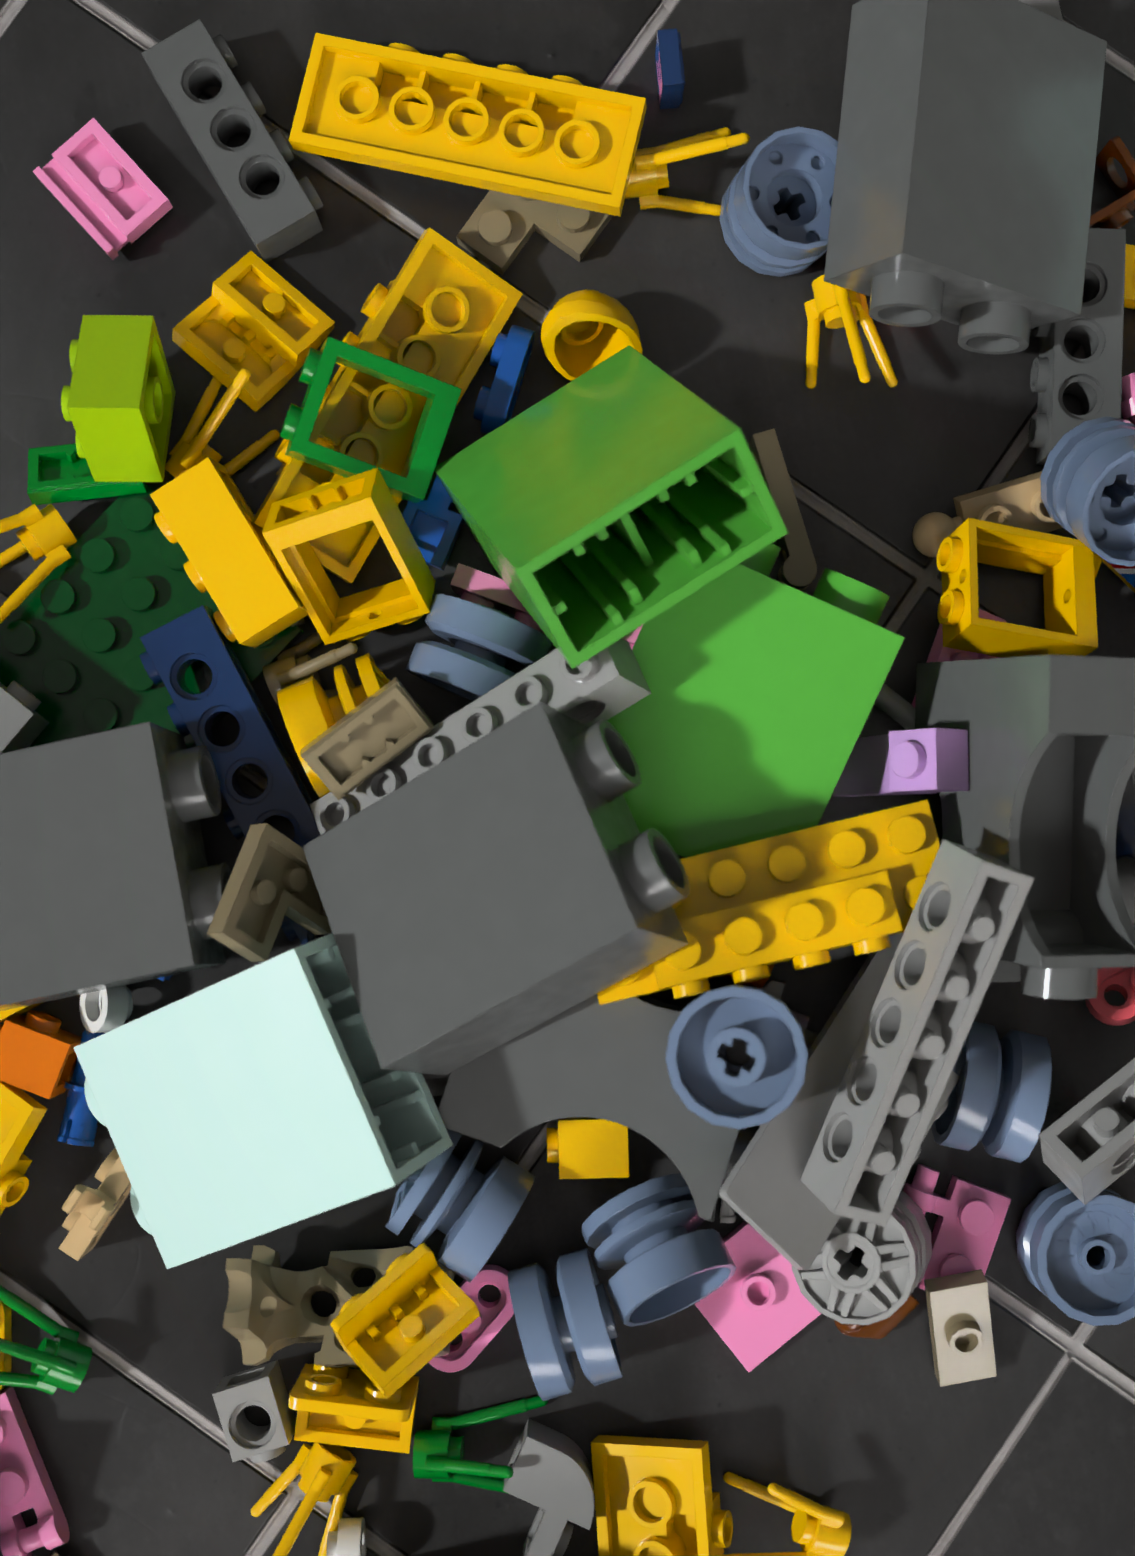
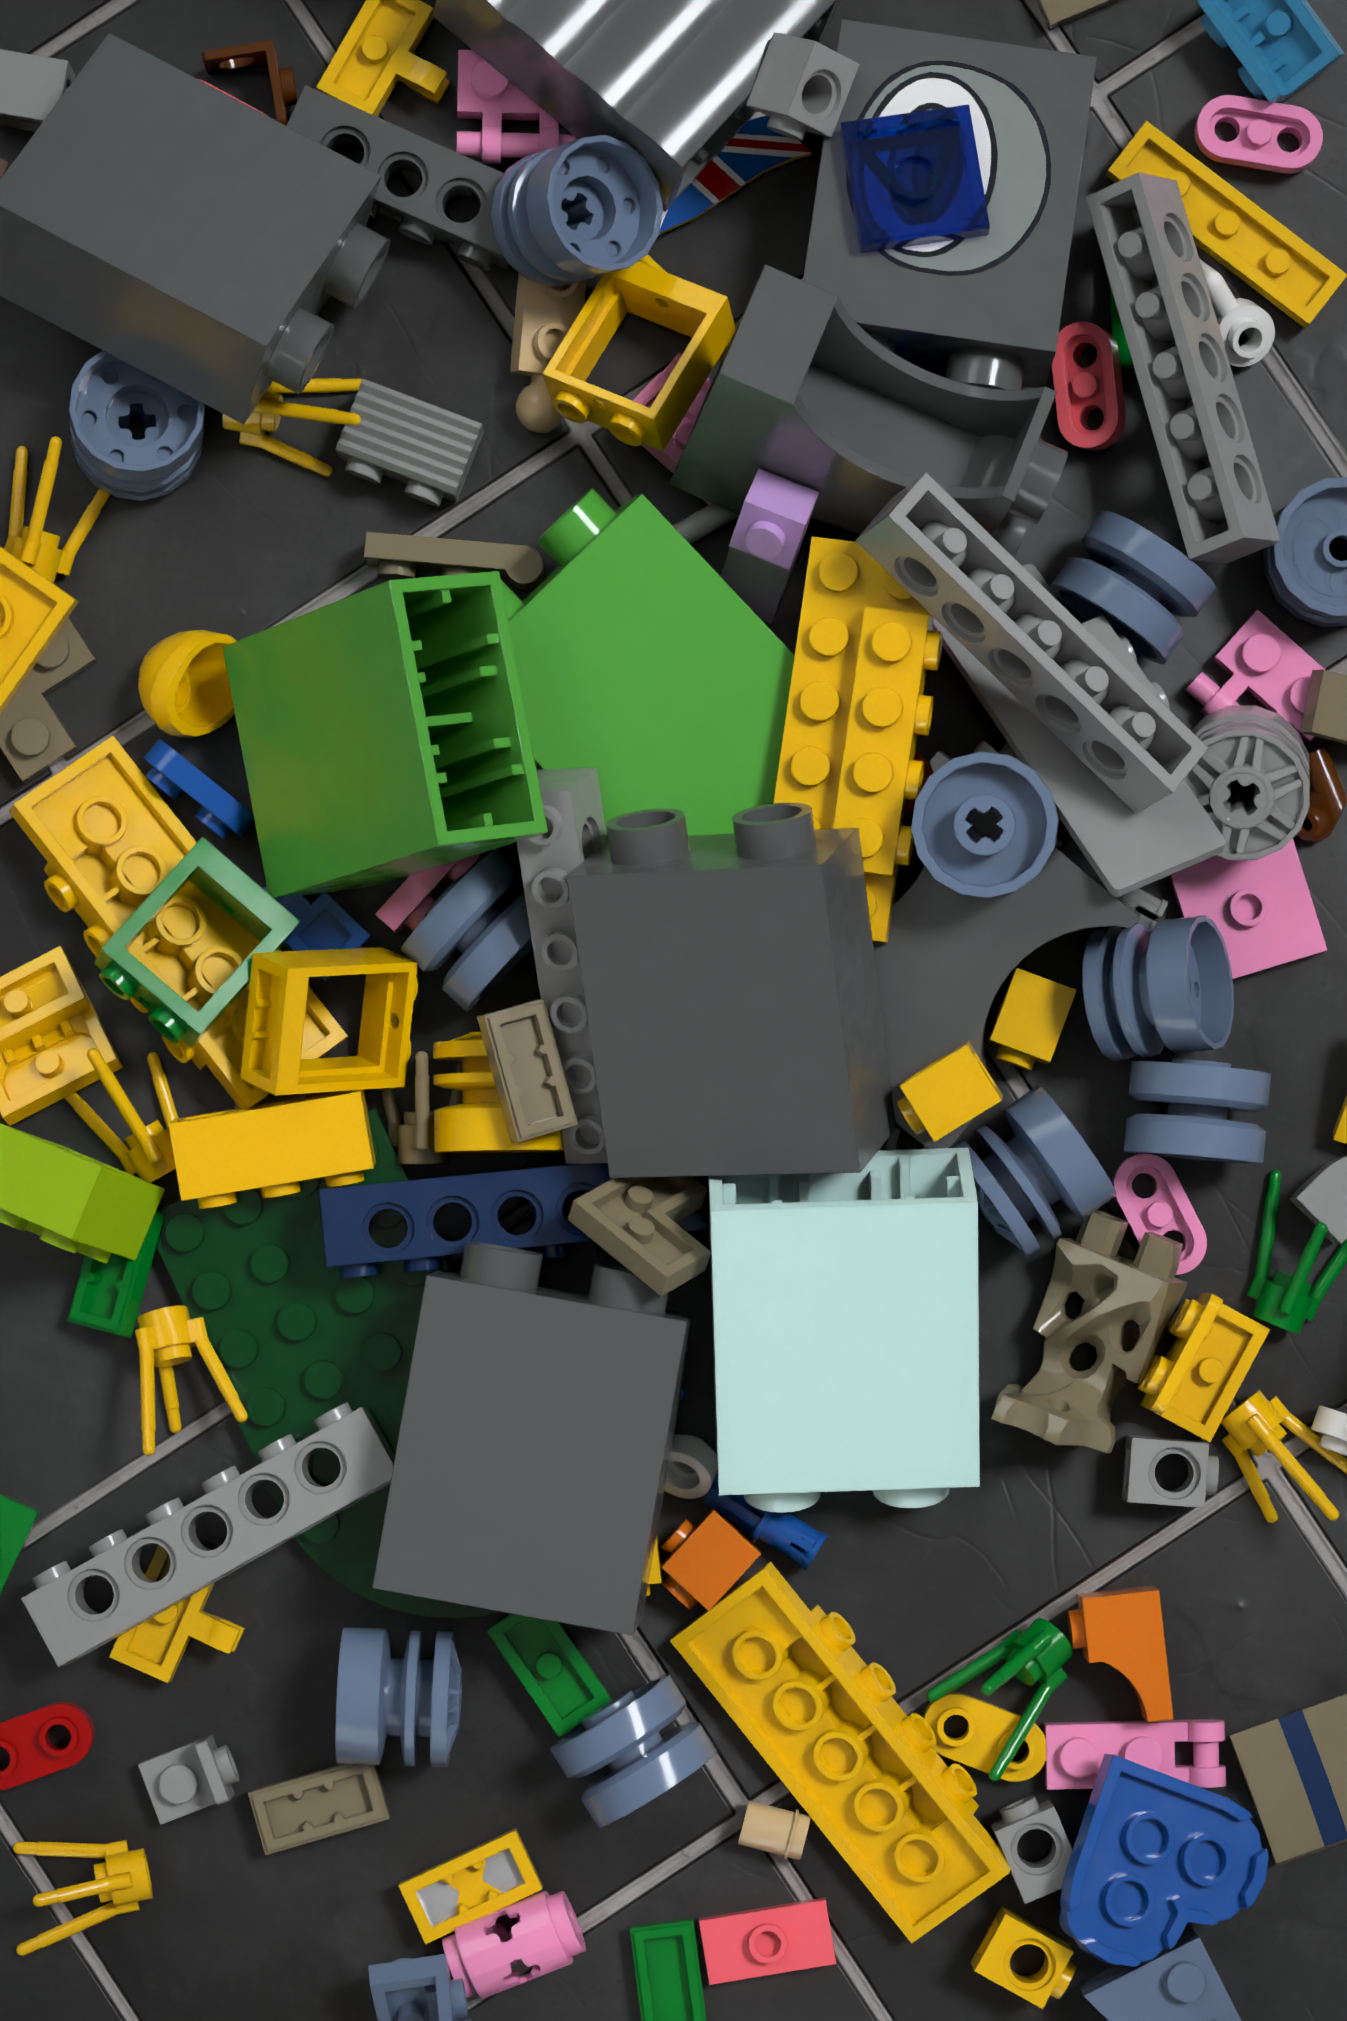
camera: 70 degrees left, 0 degrees up
tan plate [58,1148,131,1261] -> none
yellow bracket [331,1243,480,1399] -> none
none -> light grey brick [336,379,484,507]
none -> yellow brick [897,1040,1003,1142]
none -> orange arch [1068,1586,1174,1722]

